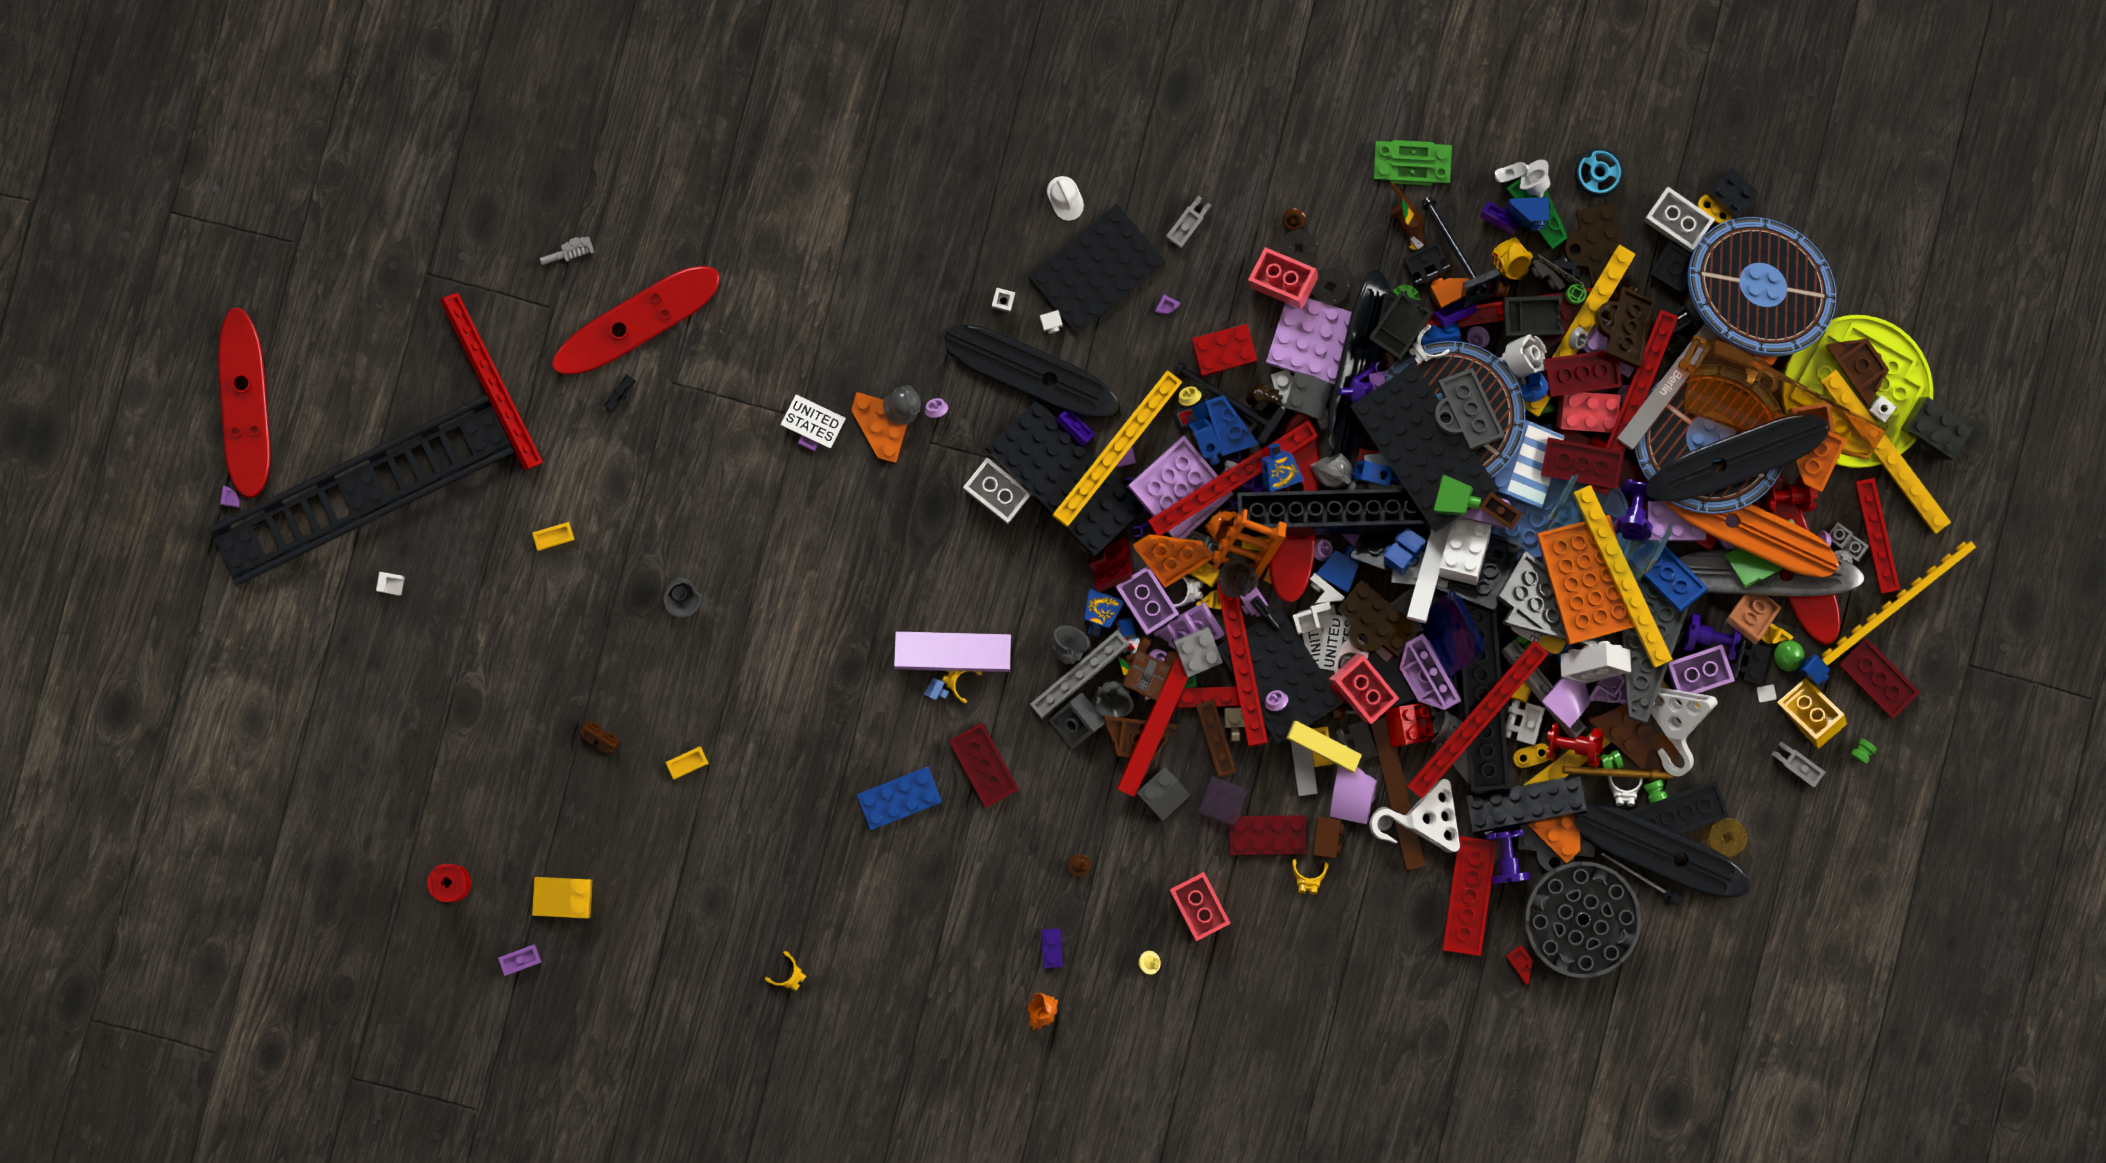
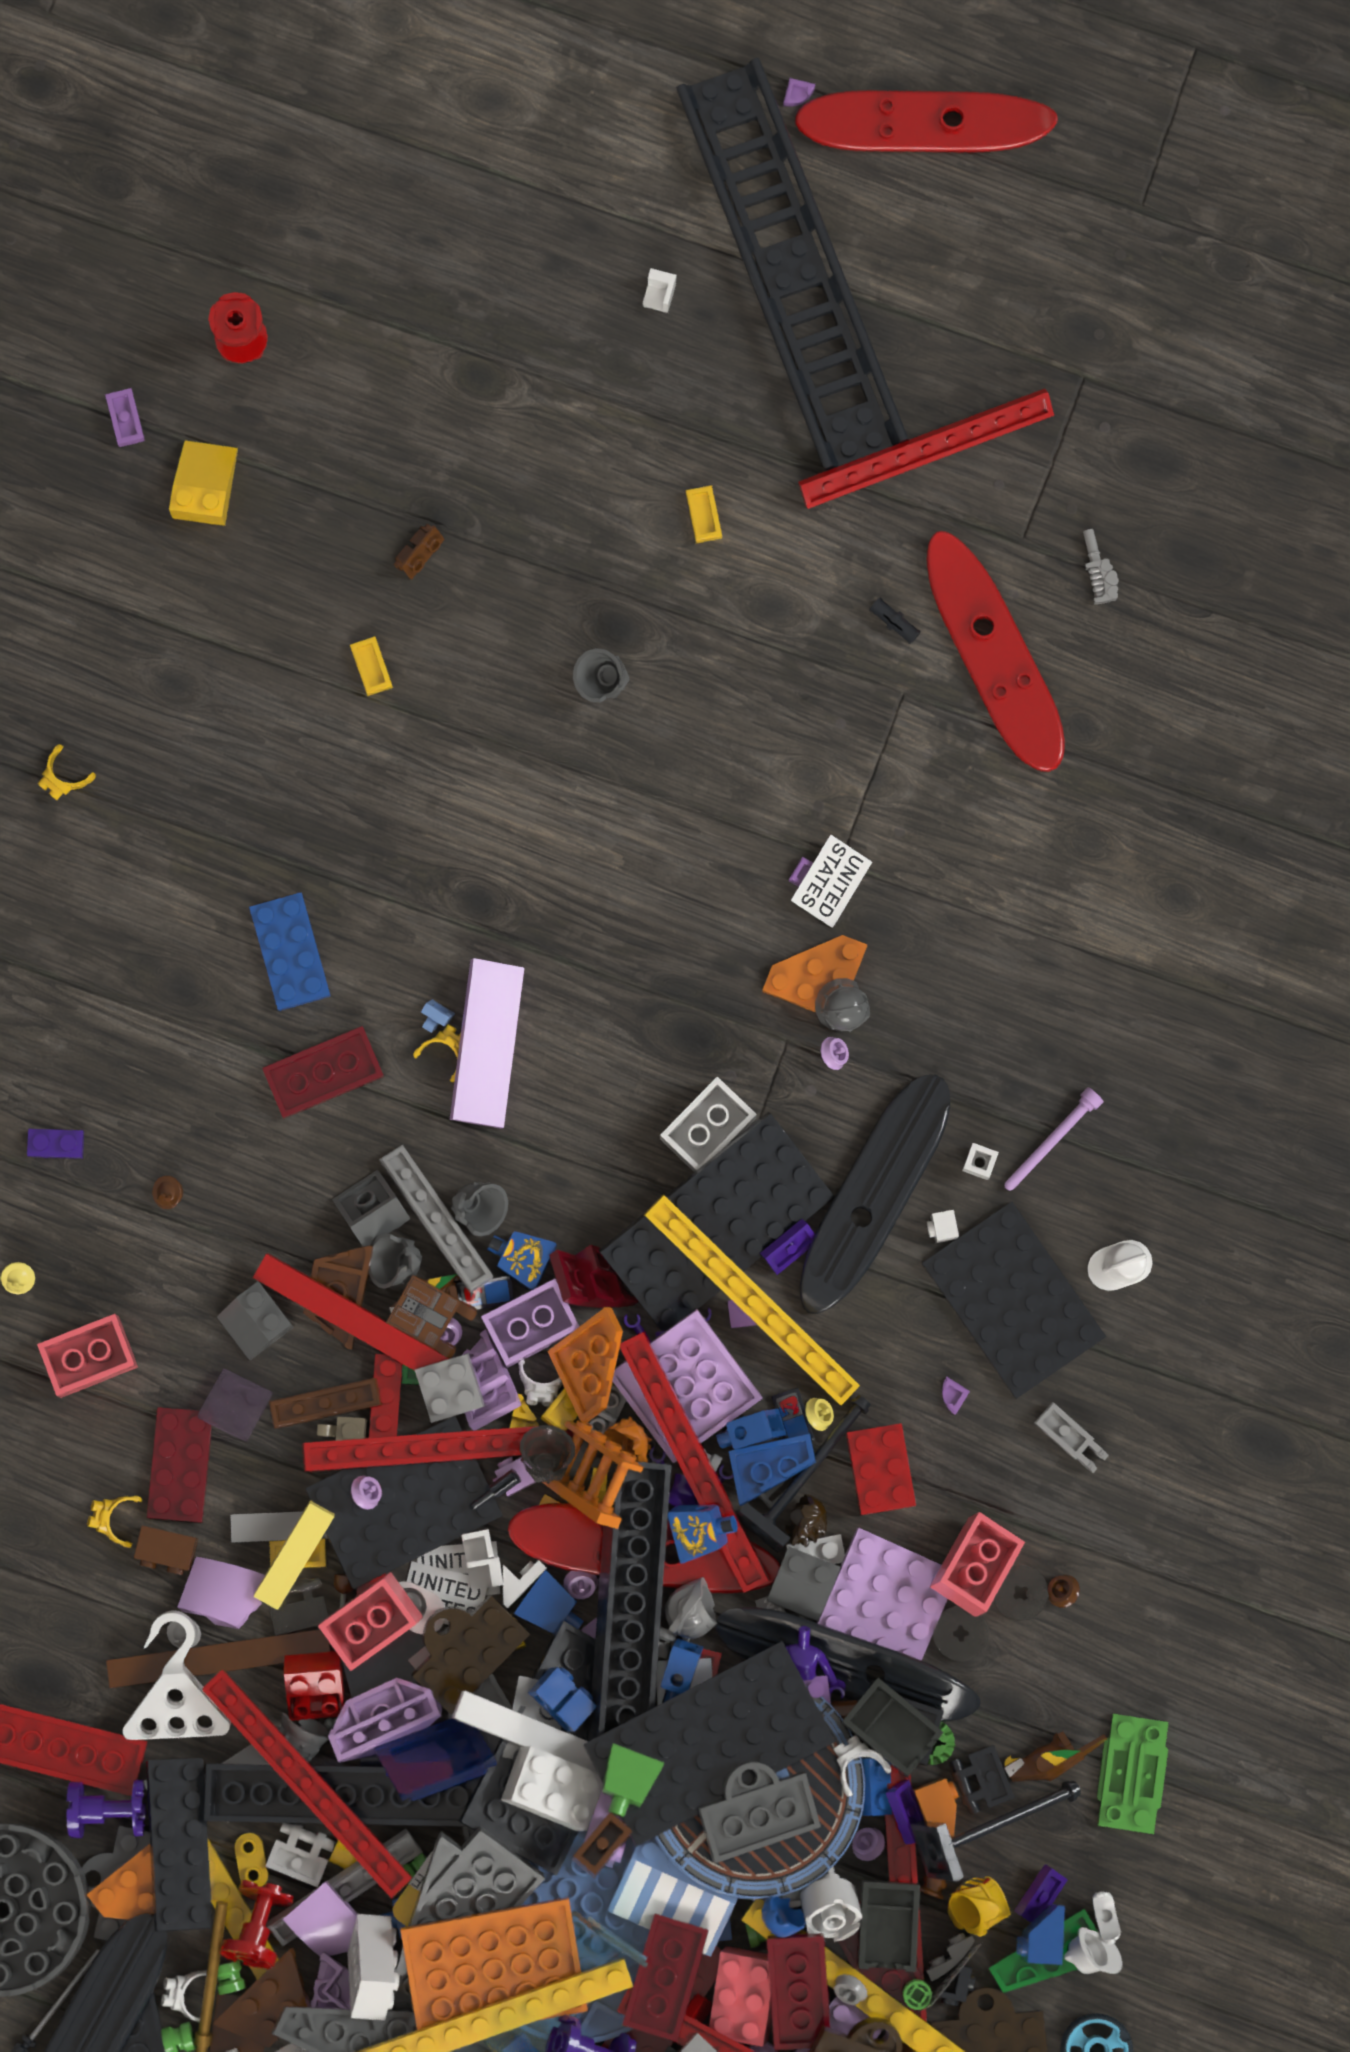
camera: 100 degrees right, 5 degrees down
none -> lavender piece [1005,1087,1104,1191]

